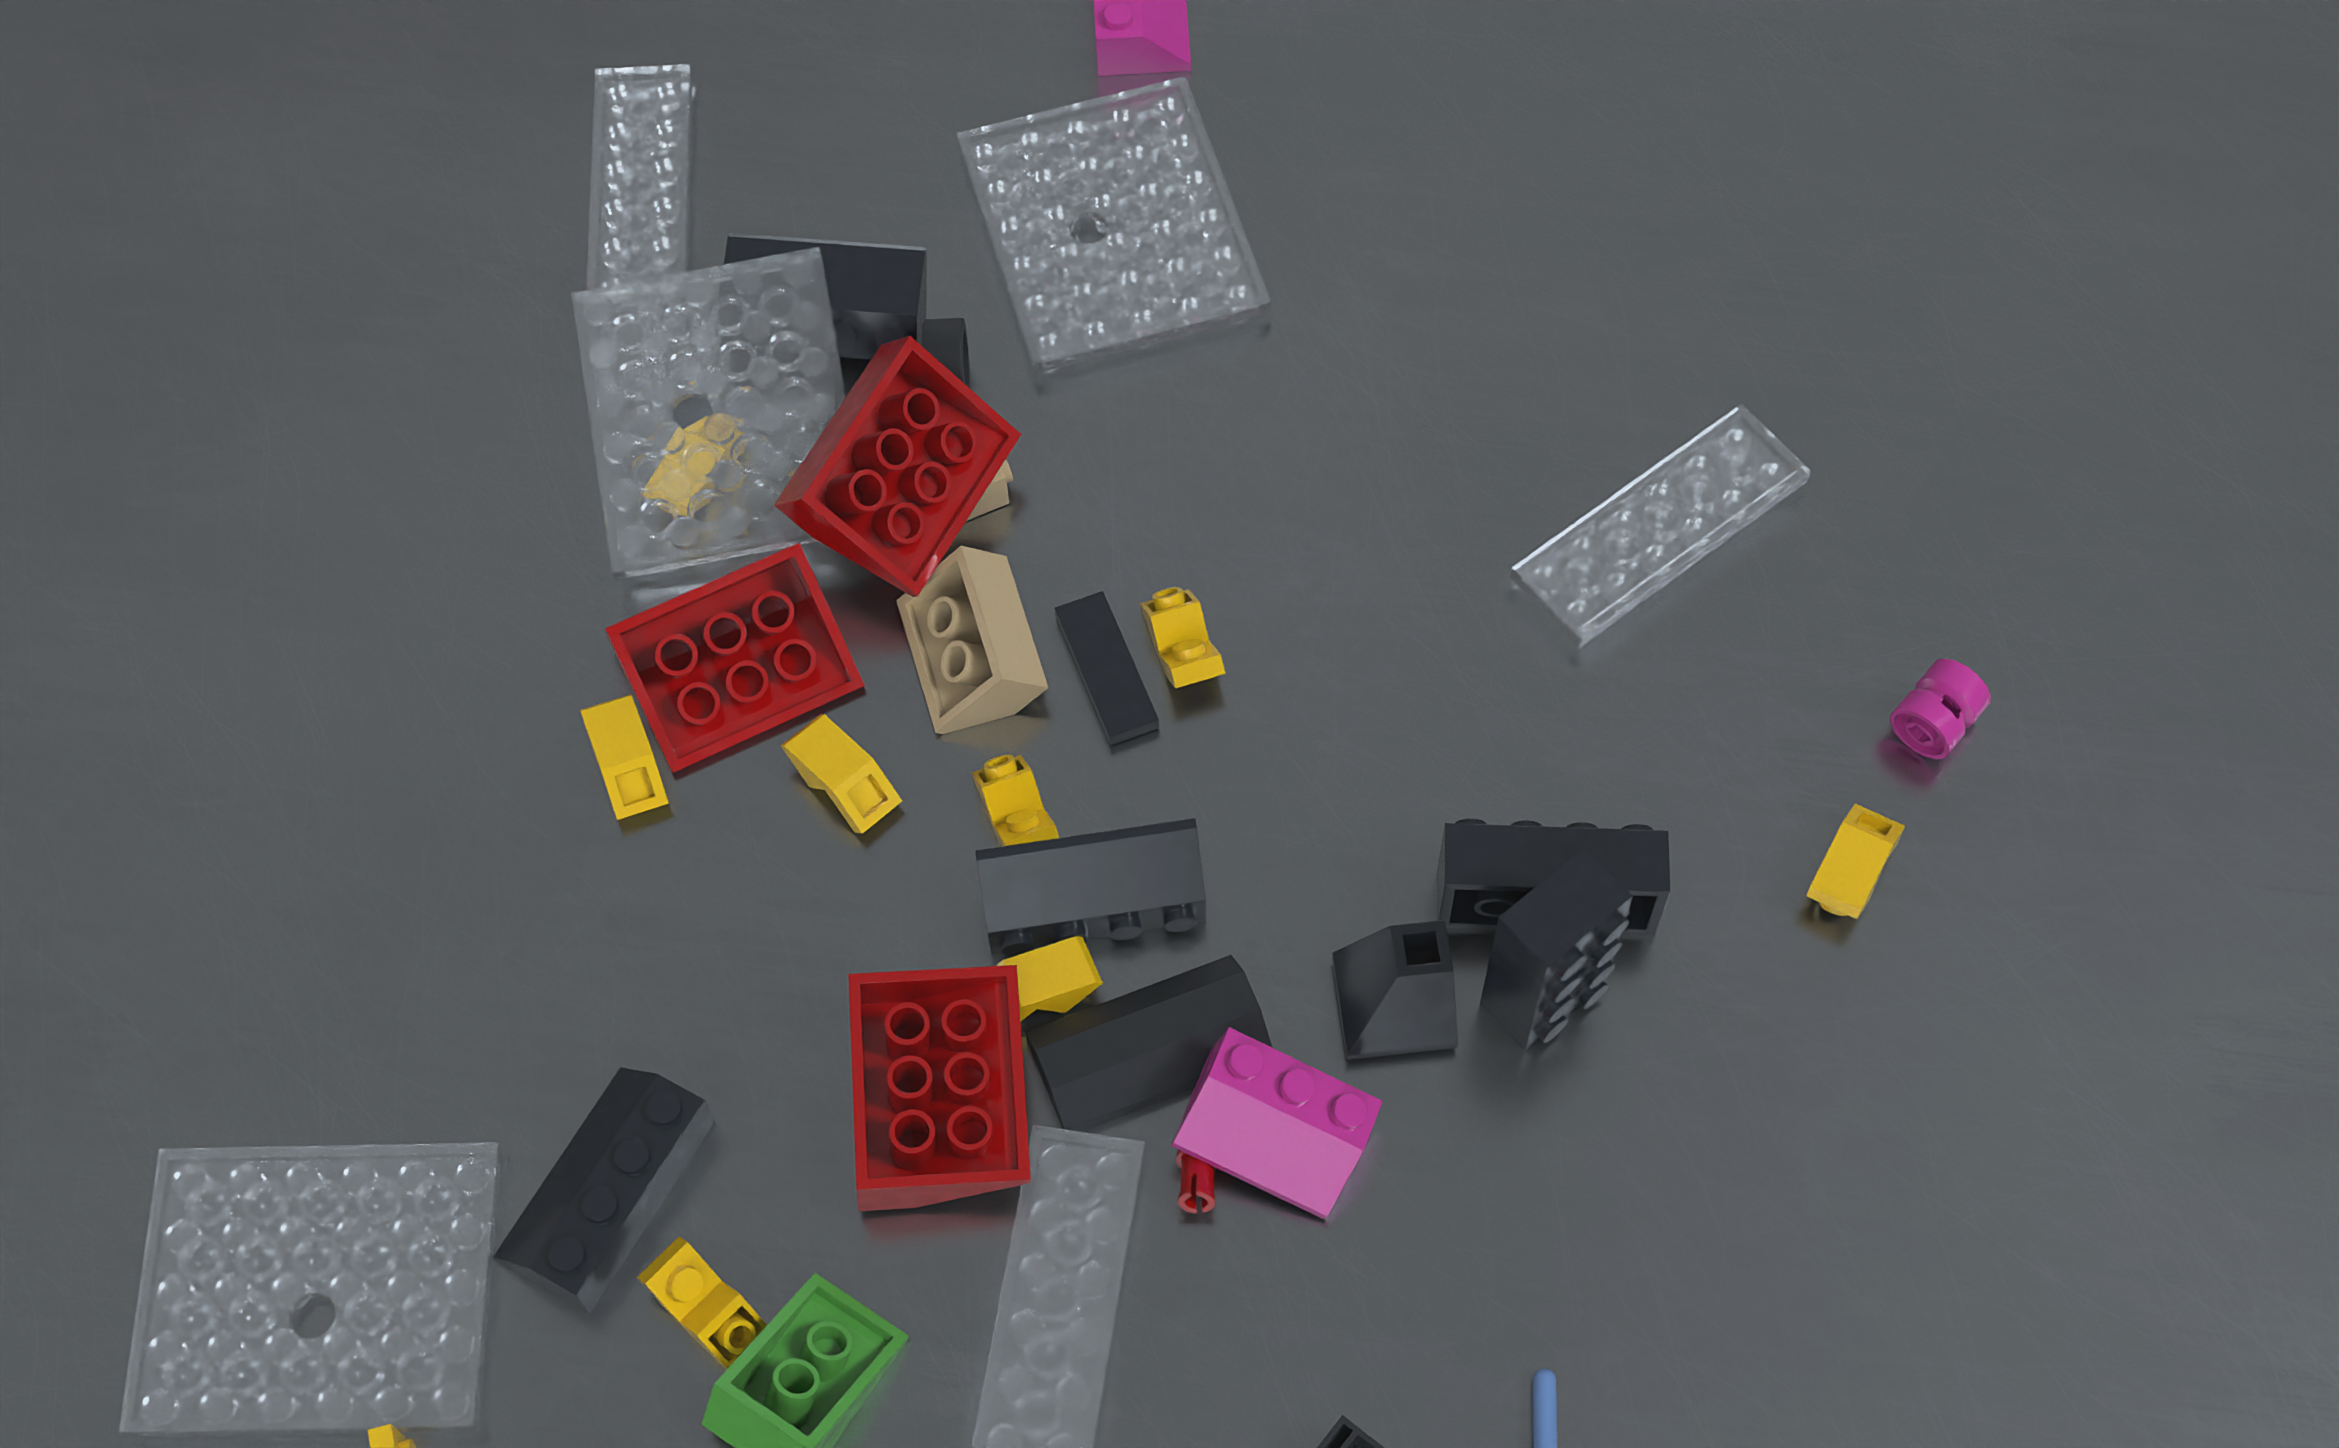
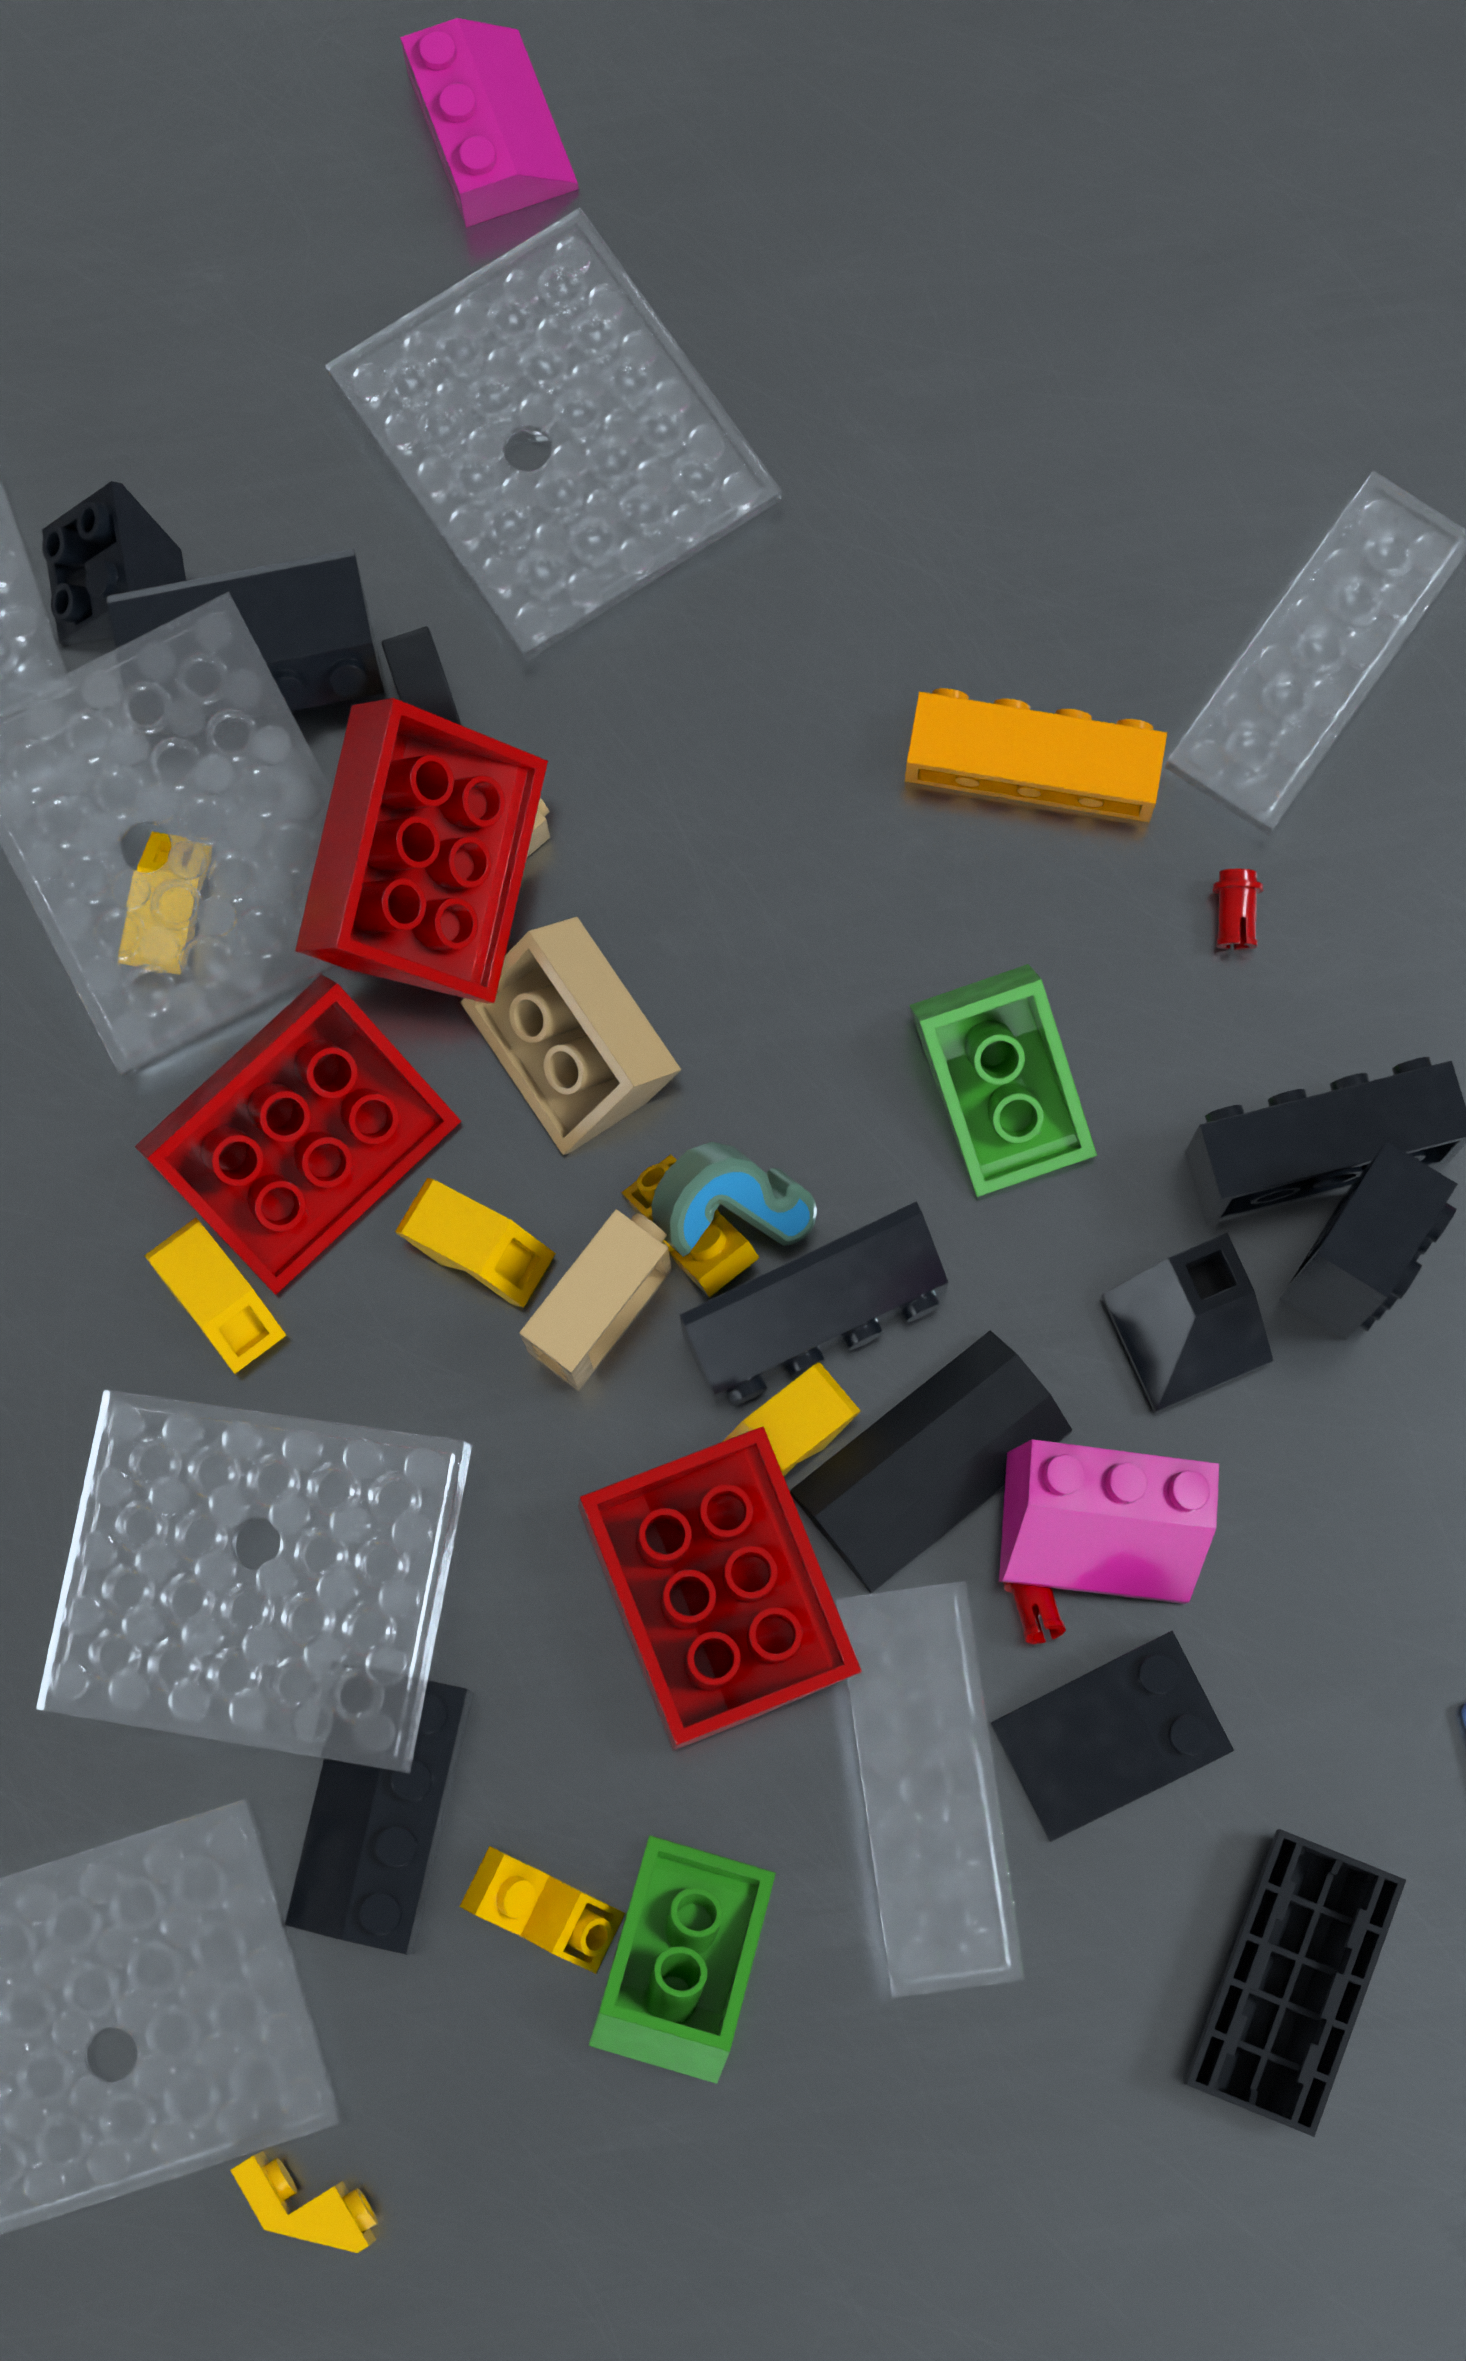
camera: 15 degrees left, 15 degrees up
black tile [1055,591,1159,745] -> none
yellow slope [1140,587,1226,688] -> none
none -> clear plate [36,1389,473,1774]
none -> black slope [42,481,186,645]
none -> tan window [519,1209,672,1391]
none -> sand green animal [651,1142,817,1257]
none -> light orange brick [904,688,1167,822]
none -> bright green slope [909,964,1097,1197]
none -> black slope [990,1630,1234,1842]
none -> red pin [1213,869,1263,950]

